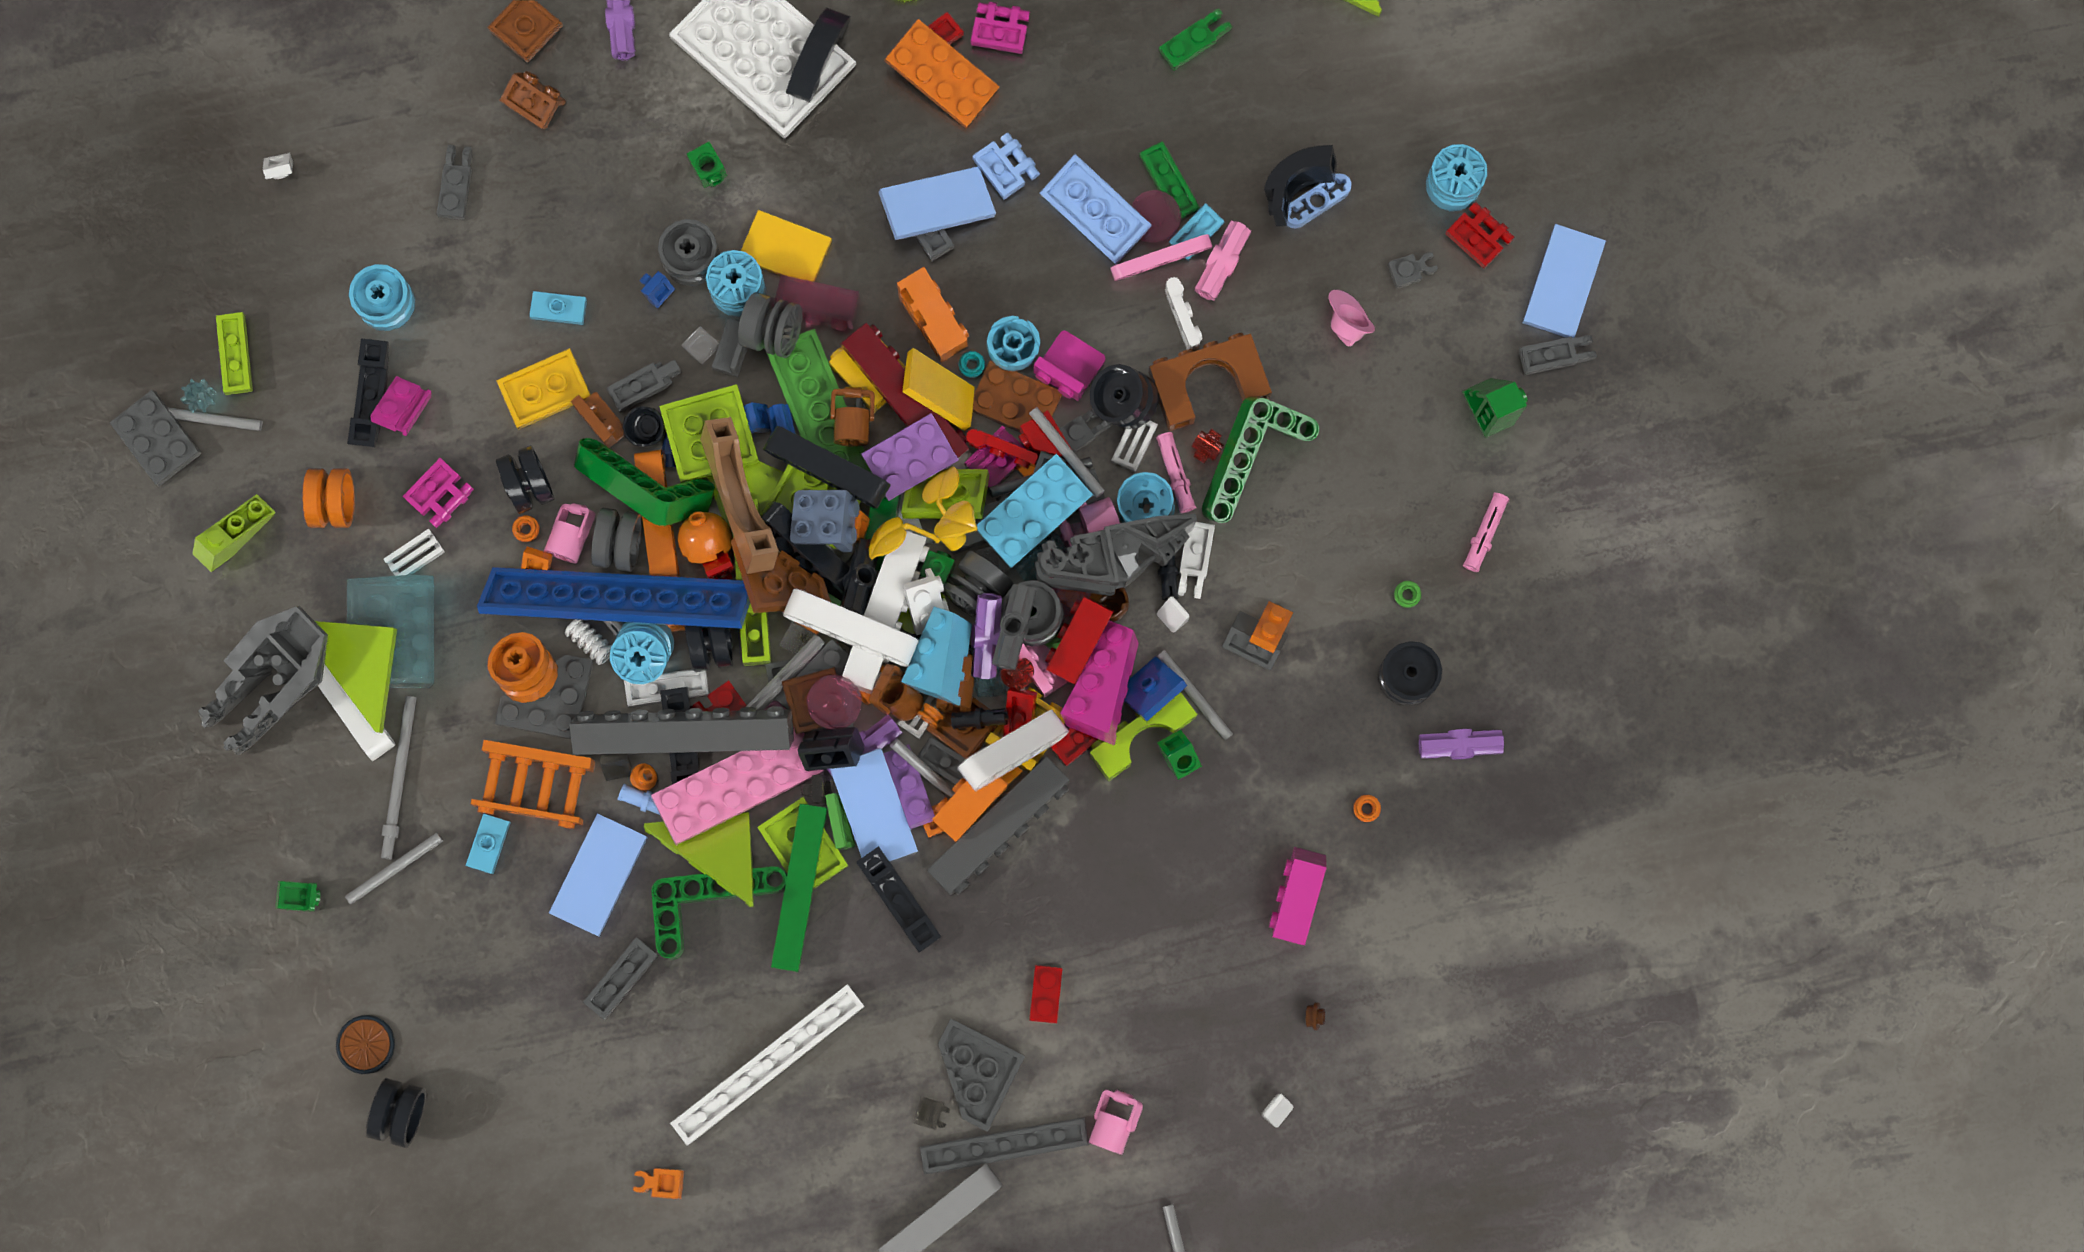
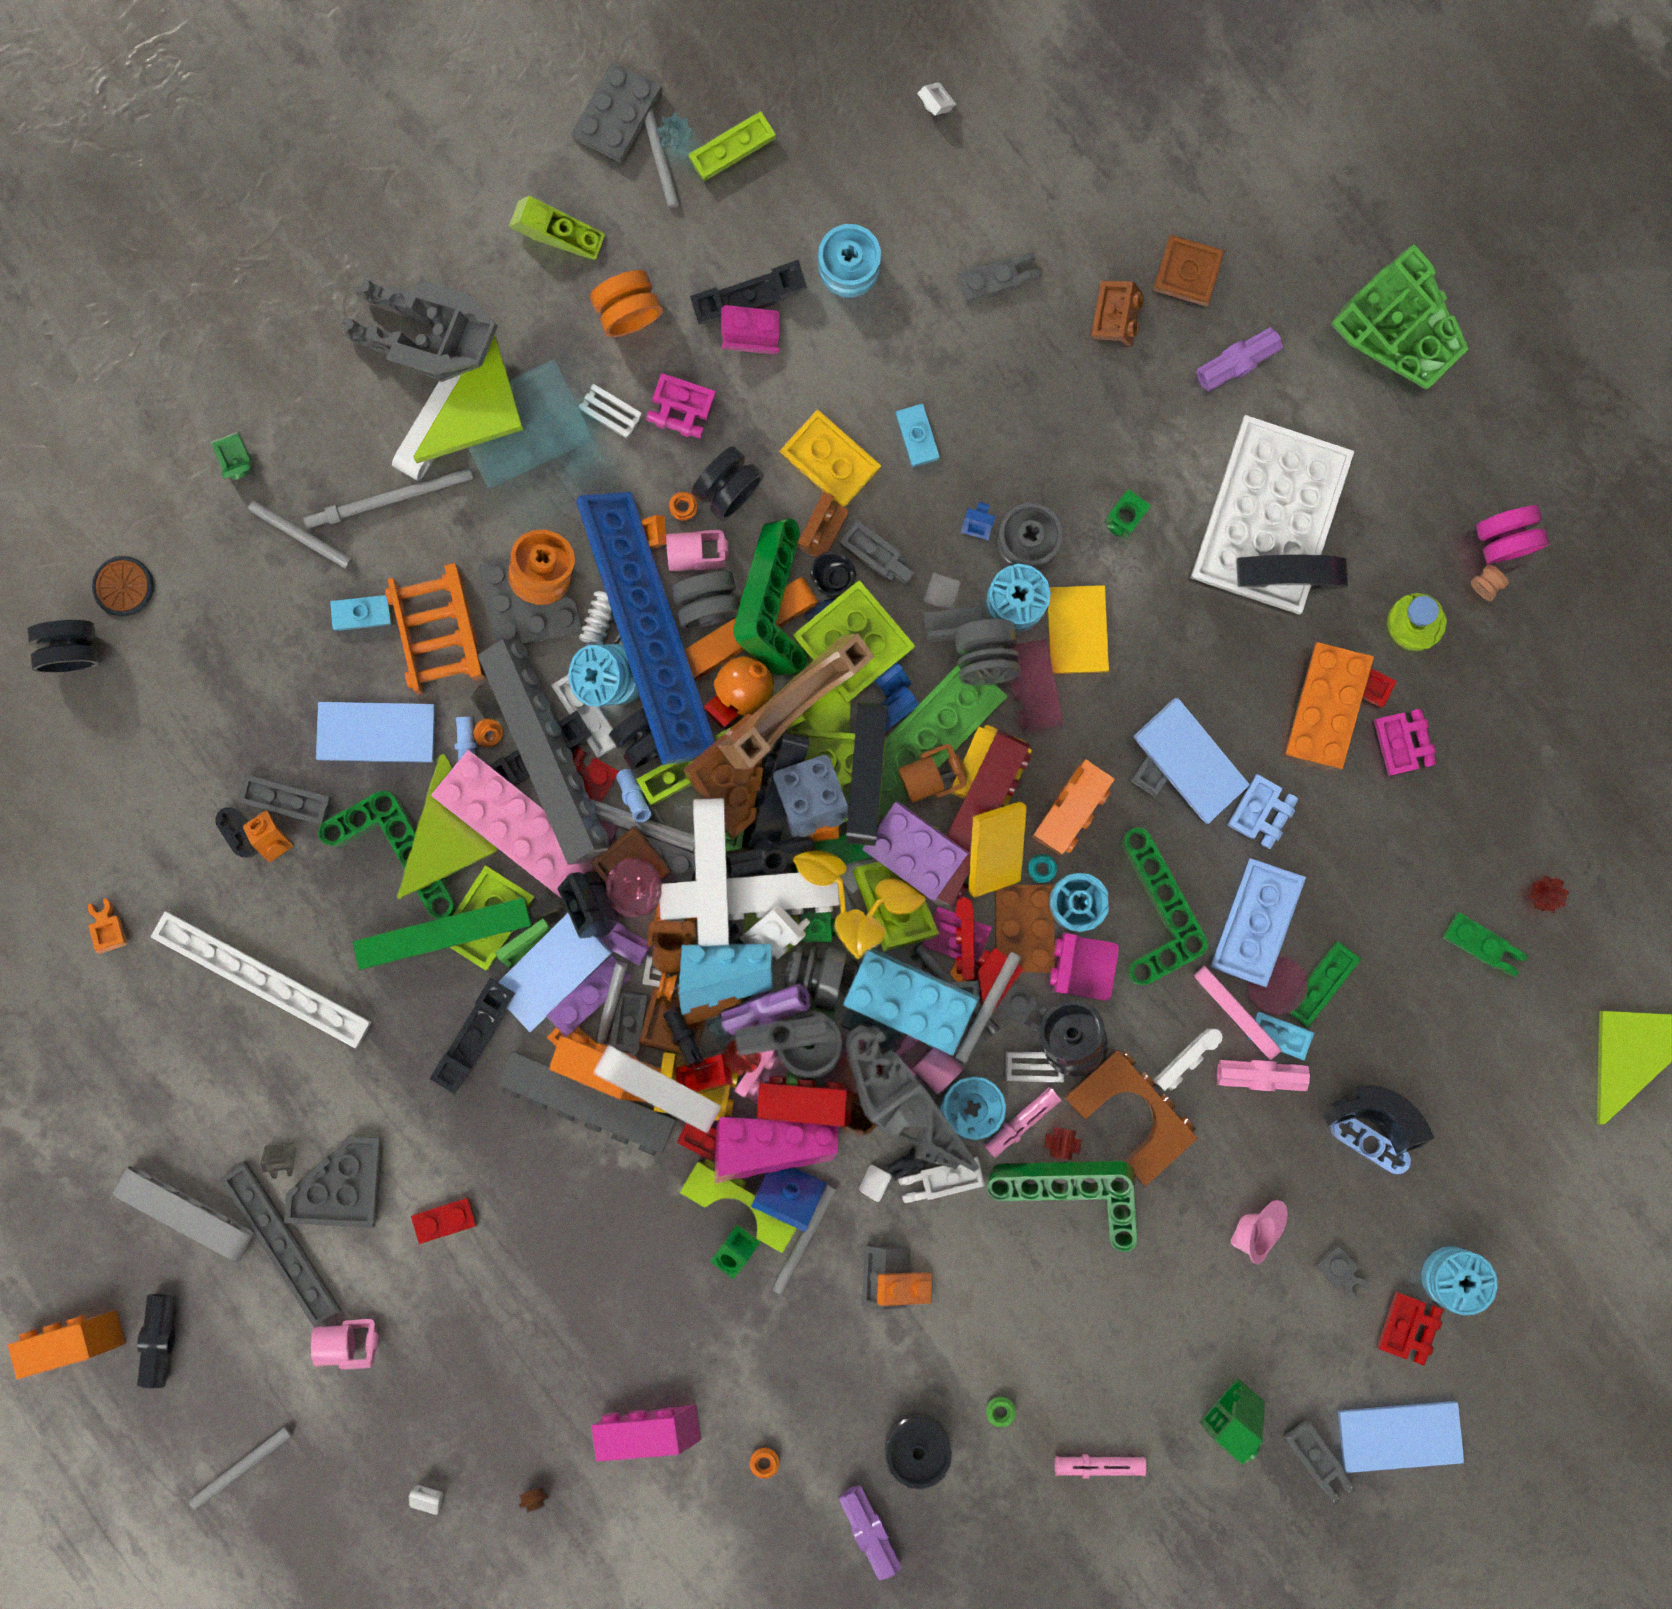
camera: 65 degrees right, 5 degrees up
none -> black beam [215,807,258,858]
none -> orange bracket [243,811,294,863]
none -> light blue pin [616,769,651,822]
none -> green beam [1121,827,1208,985]

